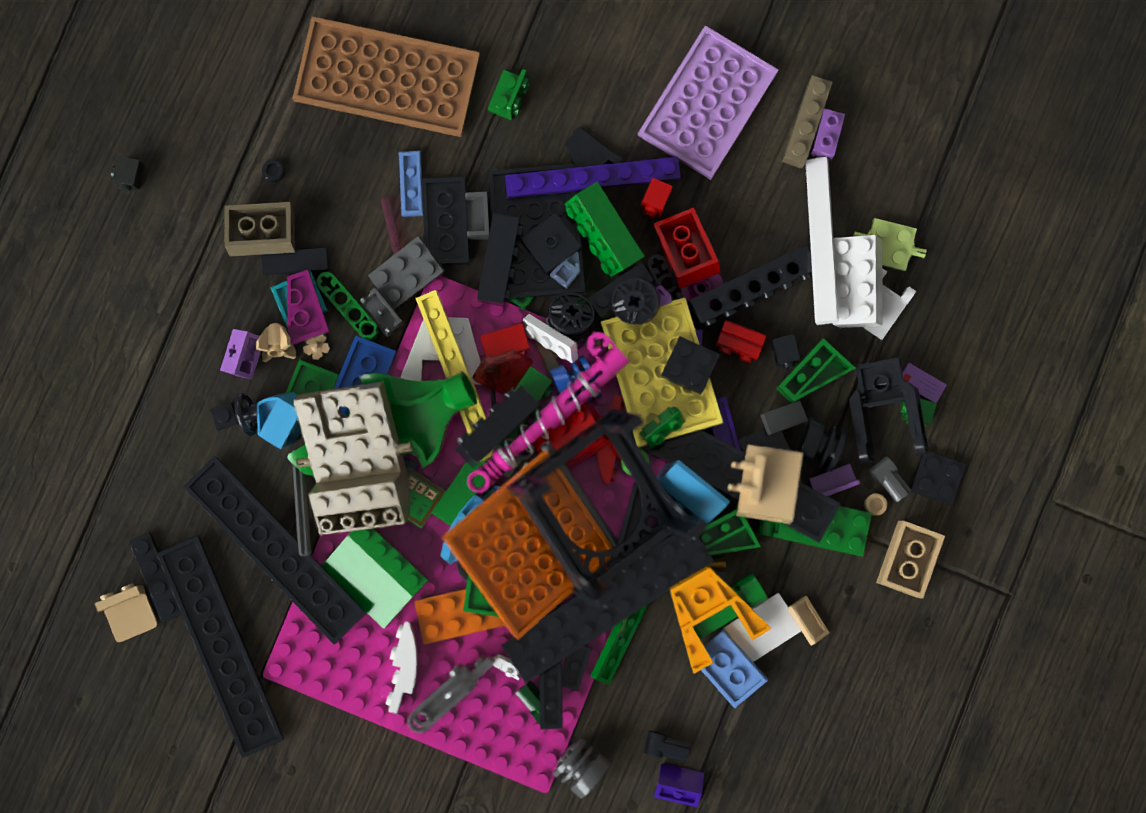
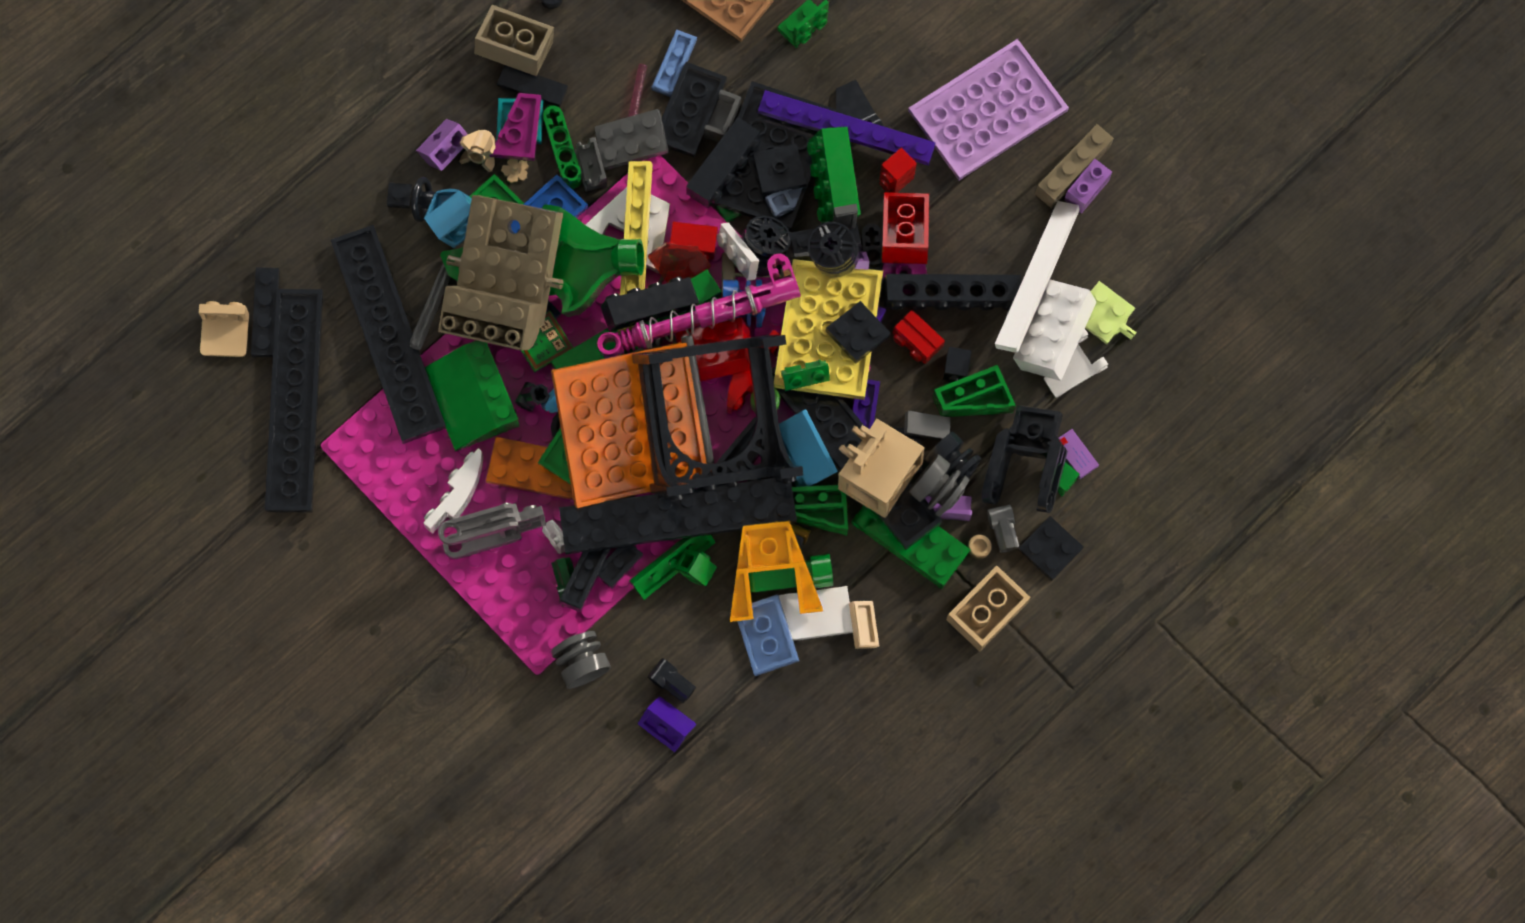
camera: 25 degrees right, 10 degrees down
none -> black piece [515,382,550,412]
none -> green brick [674,549,717,586]
none -> dark grey tile [832,204,858,229]
none -> dark grey wheel [908,454,970,517]

